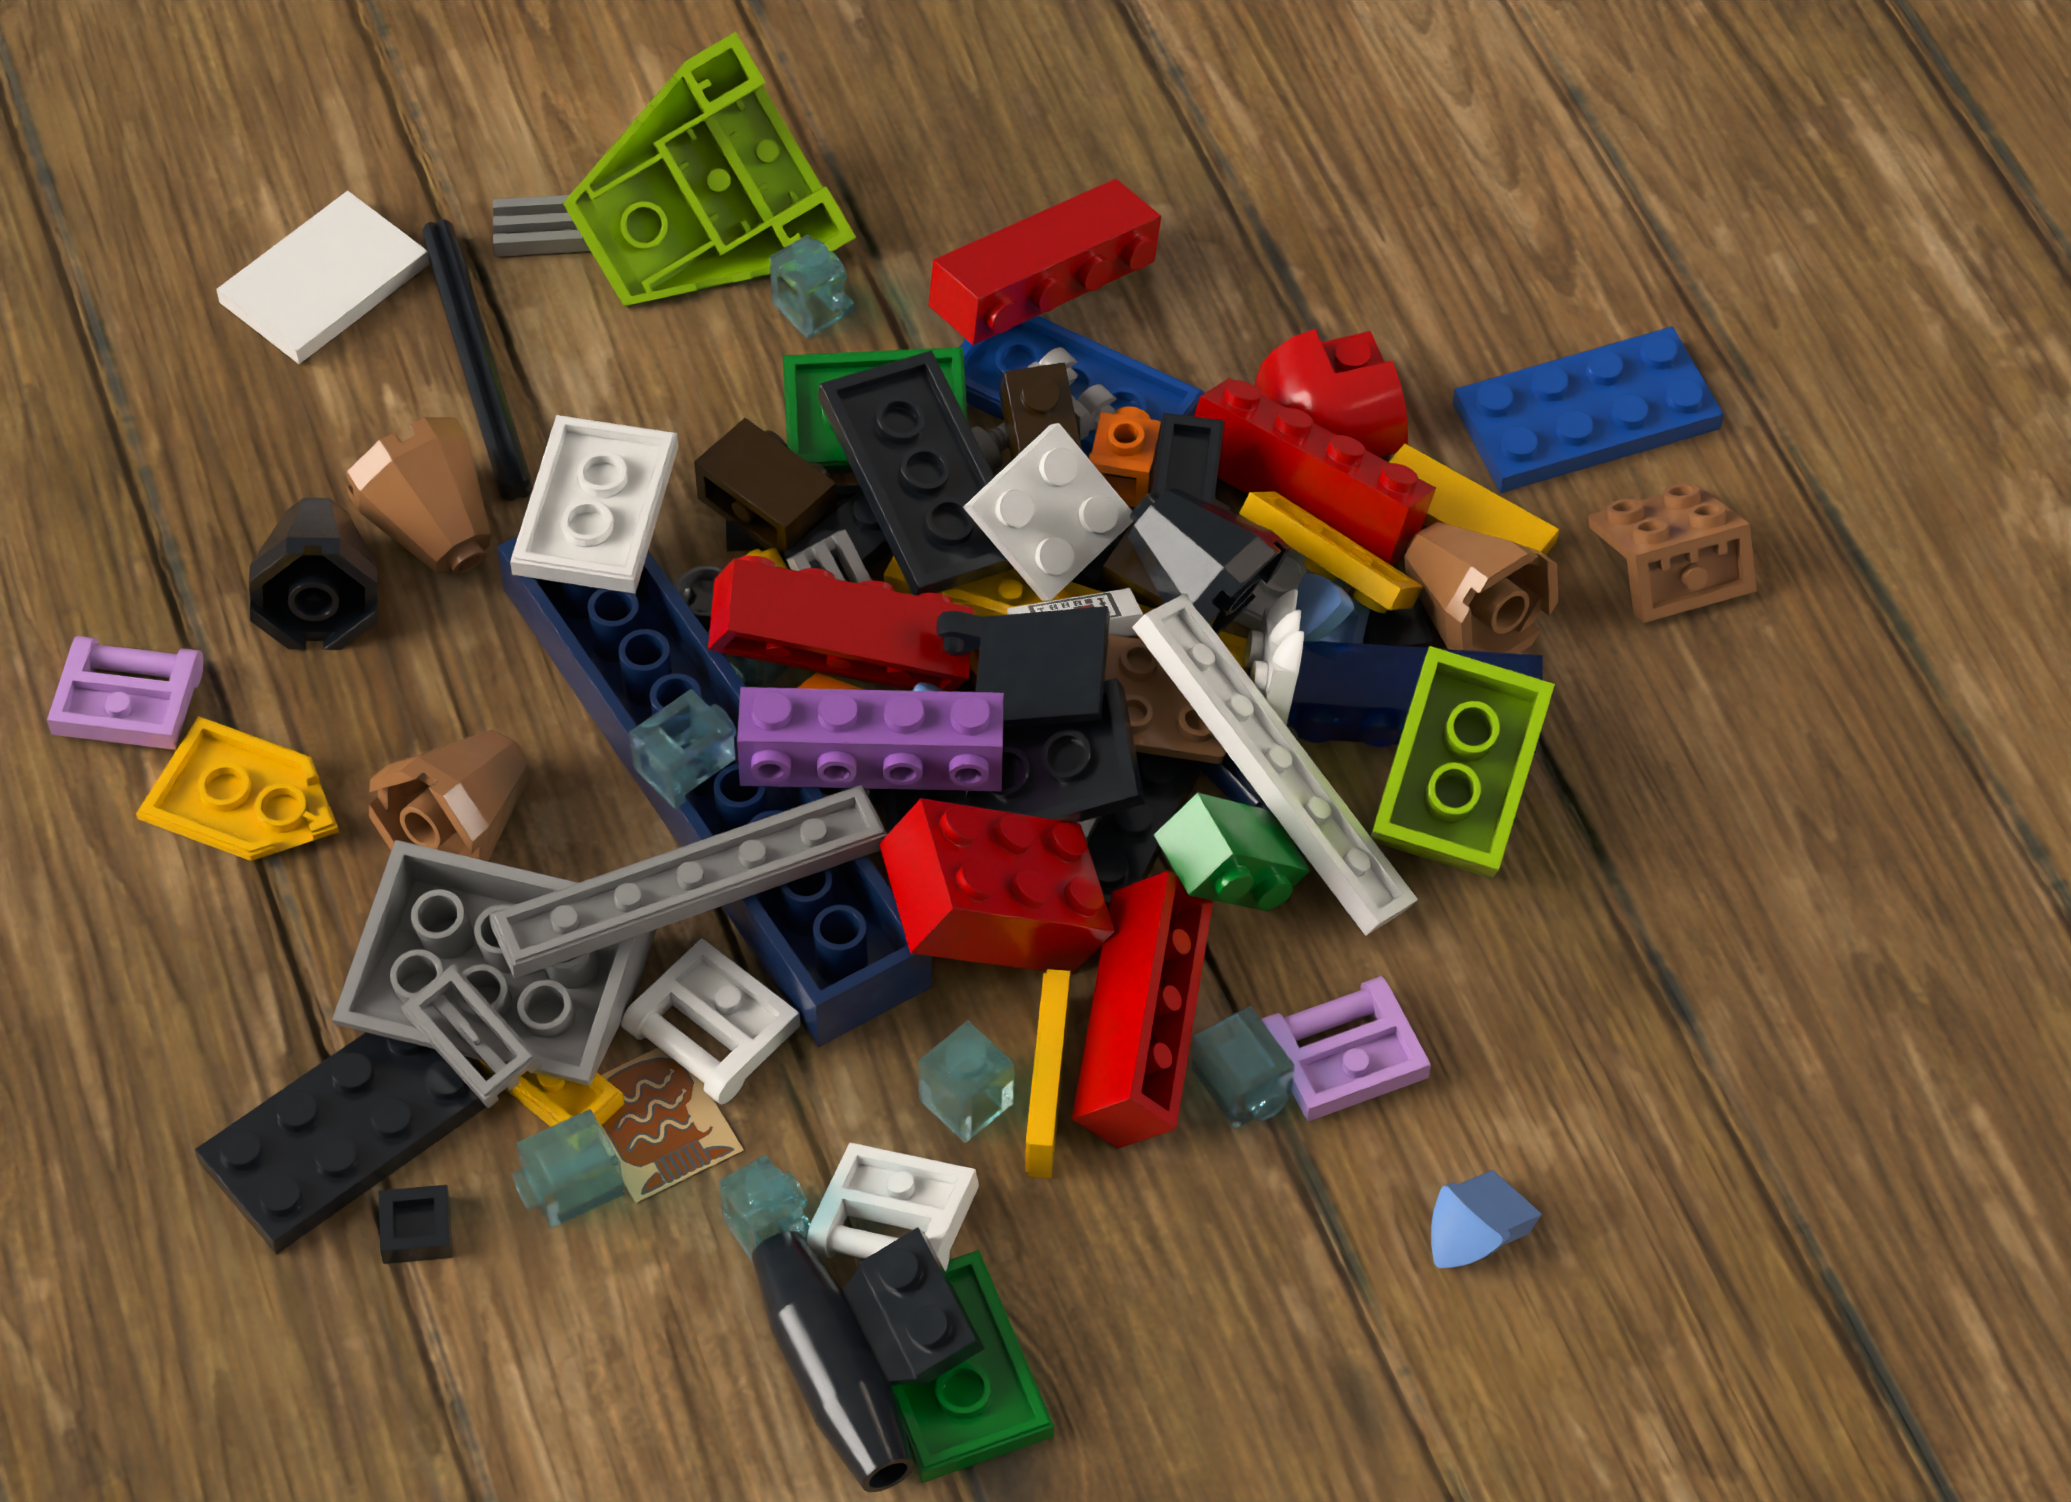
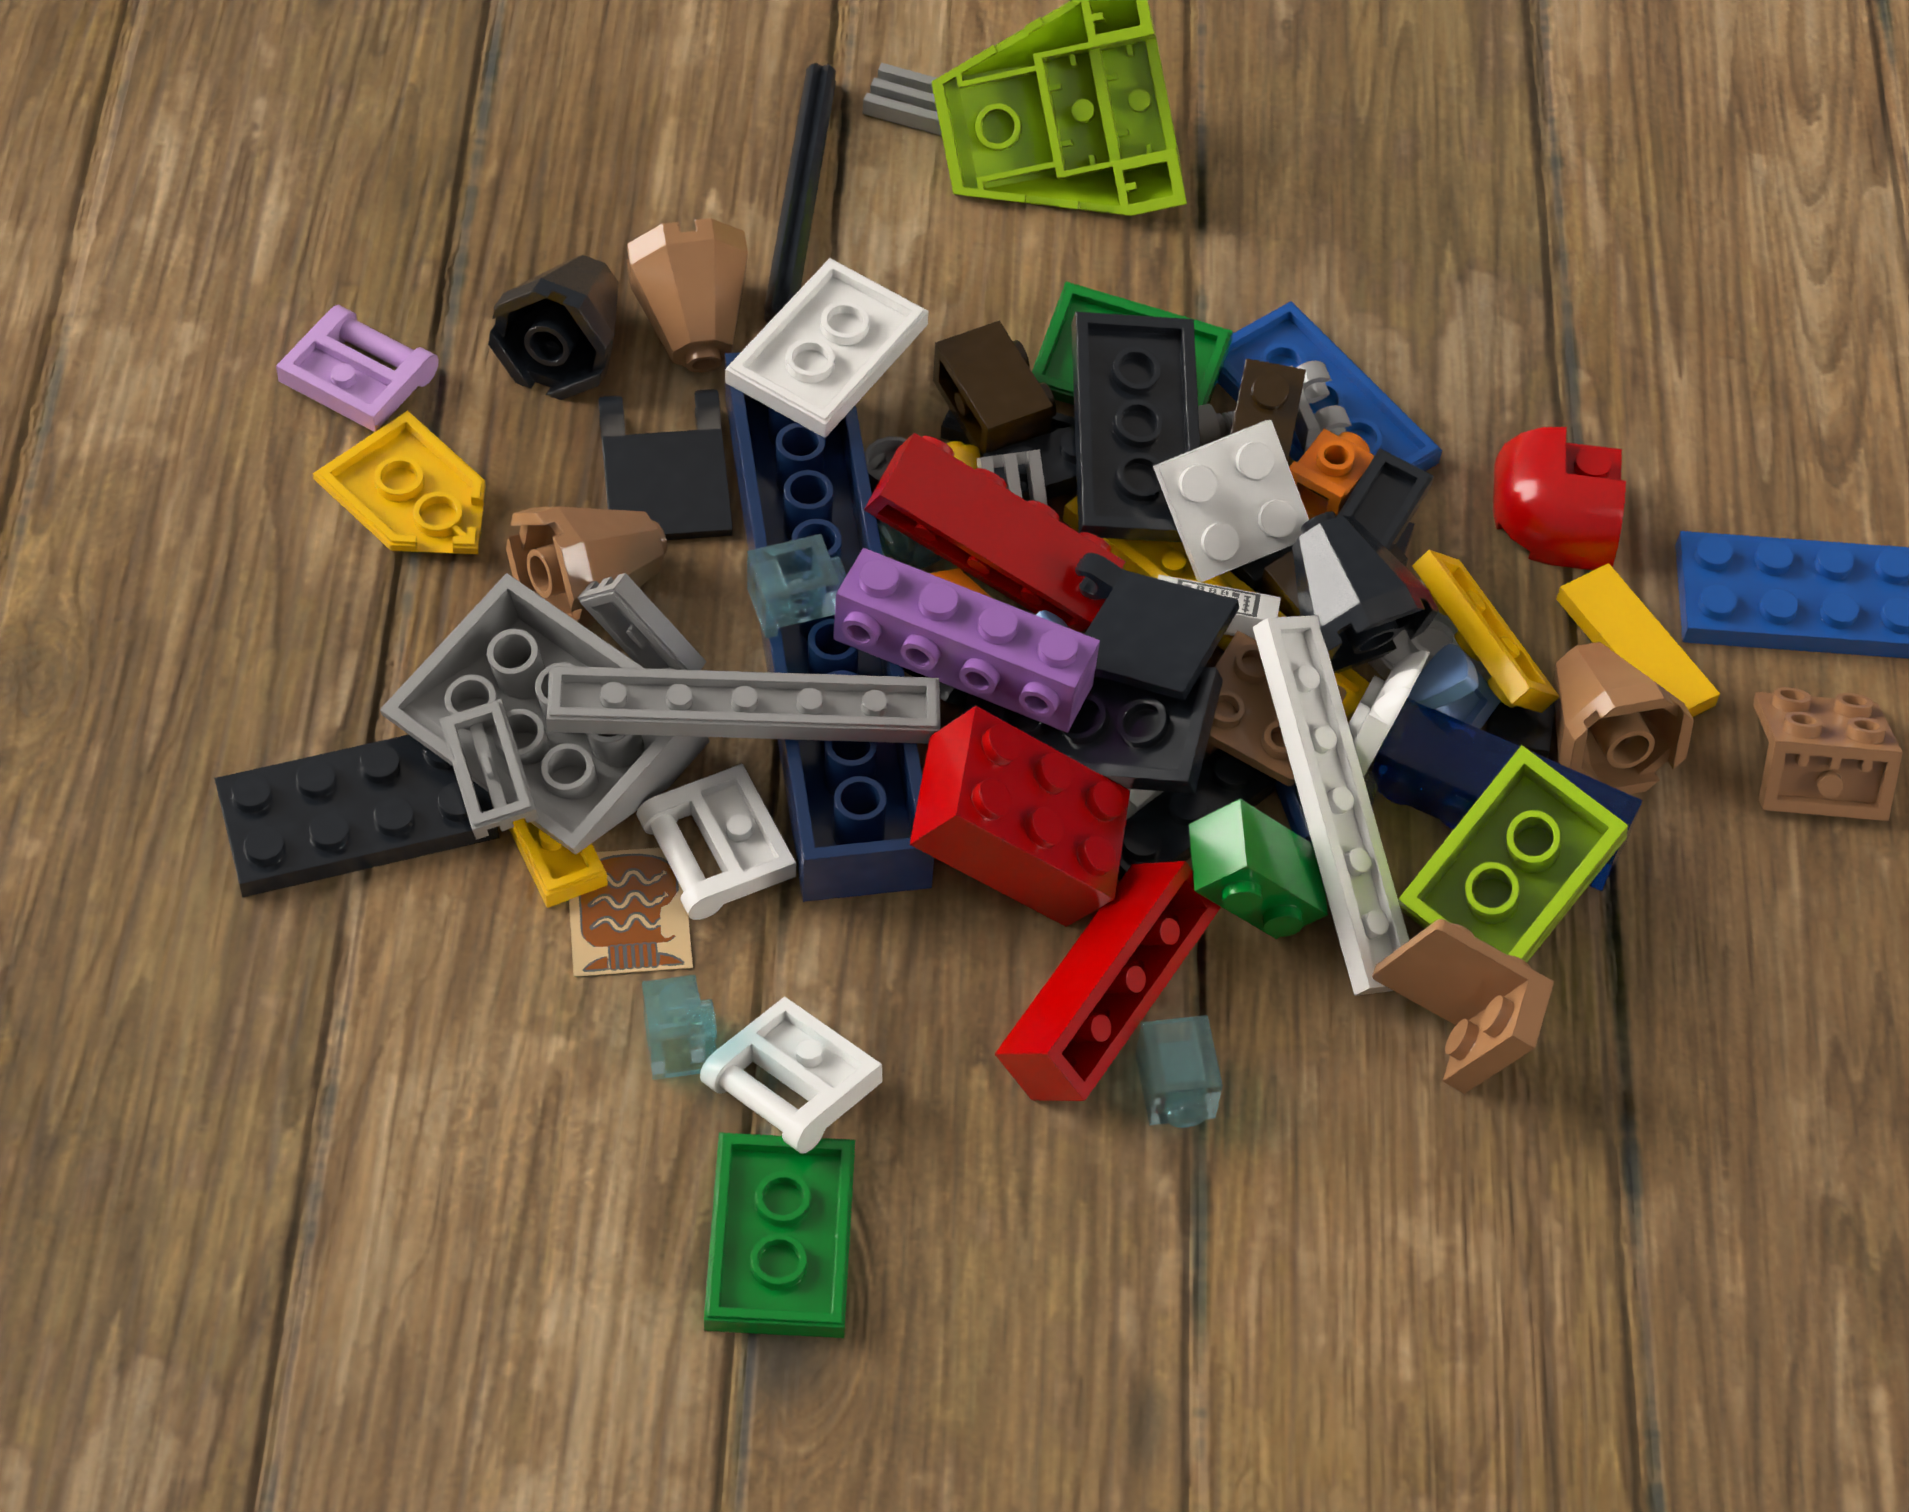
camera: 20 degrees right, 0 degrees up
white tile [216,191,430,364] -> none
black tile [379,1185,452,1264] -> none
clear light blue brick [512,1109,625,1228] -> none
black plate [751,1227,985,1492] -> none
clear light blue brick [769,235,855,339] -> none
clear light blue brick [918,1021,1014,1143] -> none
red brick [928,178,1161,345] -> none
yellow tile [1025,969,1070,1179] -> none
red brick [1194,378,1436,566] -> none
lavender plate [1258,976,1431,1122] -> none
medium blue tile [1431,1170,1542,1268] -> none
none -> light grey tile [578,573,706,670]
none -> black flag [598,389,733,541]
none -> medium nougat bracket [1372,919,1554,1094]

